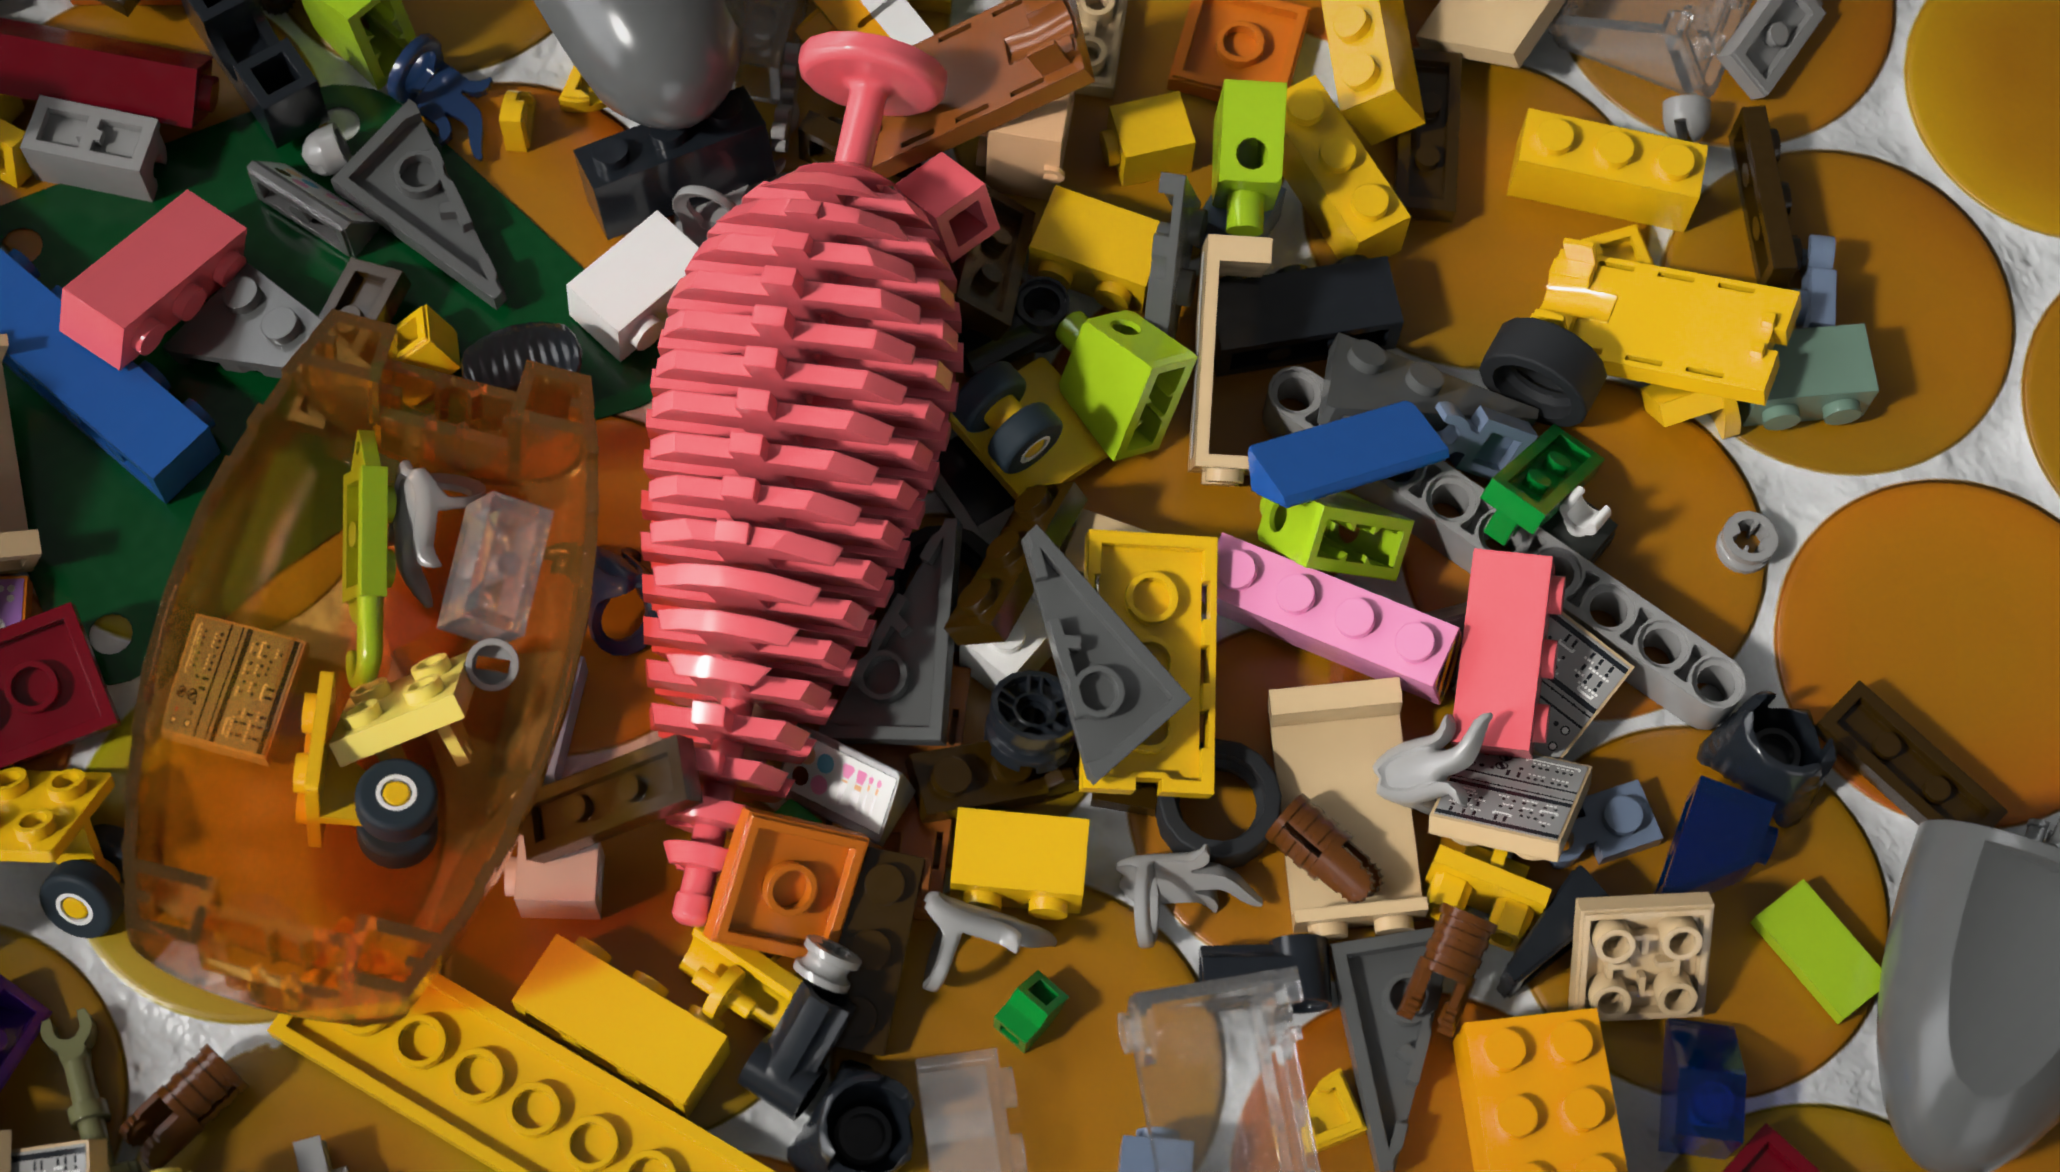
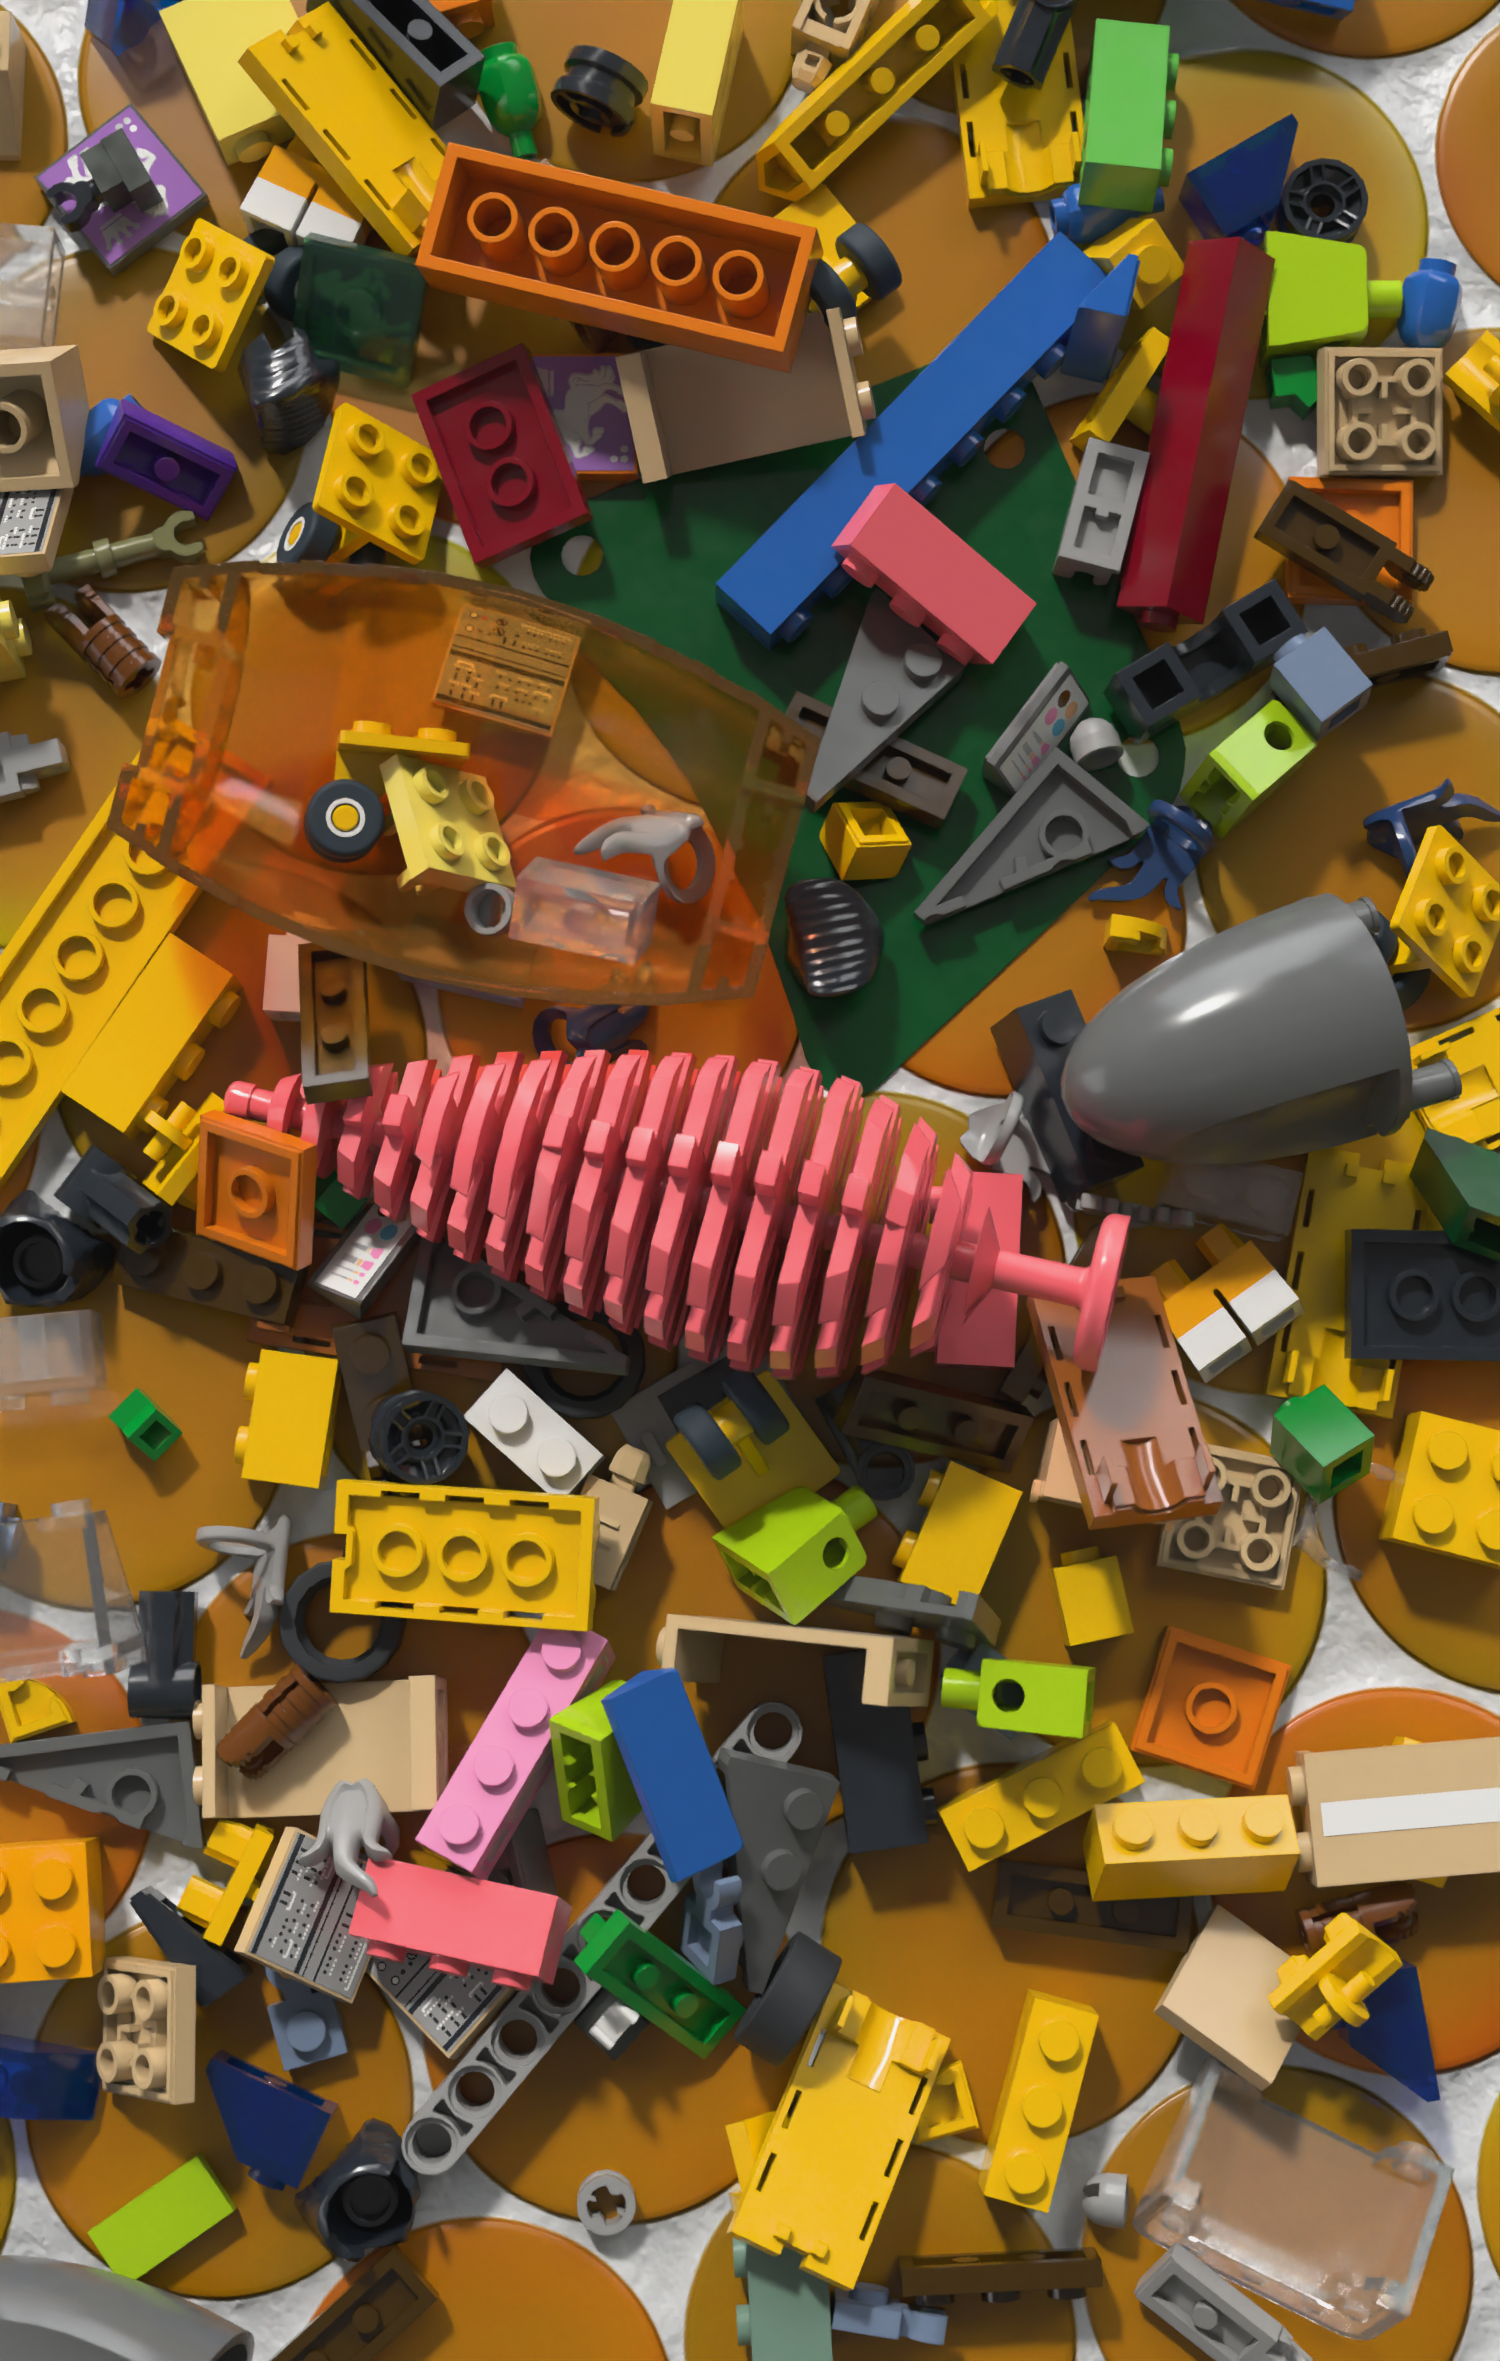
camera: 95 degrees right, 15 degrees up
lime plate [342,429,397,689] -> none
white brick [566,210,699,362] -> none
light grey bush [793,934,862,994] -> none
coral brick [893,151,1000,263] -> none
light grey piece [923,891,1057,992] -> none
dark brown plate [944,482,1088,645] -> none
dark grey wing [1021,525,1192,785] -> none
reddish brown hinge [1396,902,1498,1038] -> none

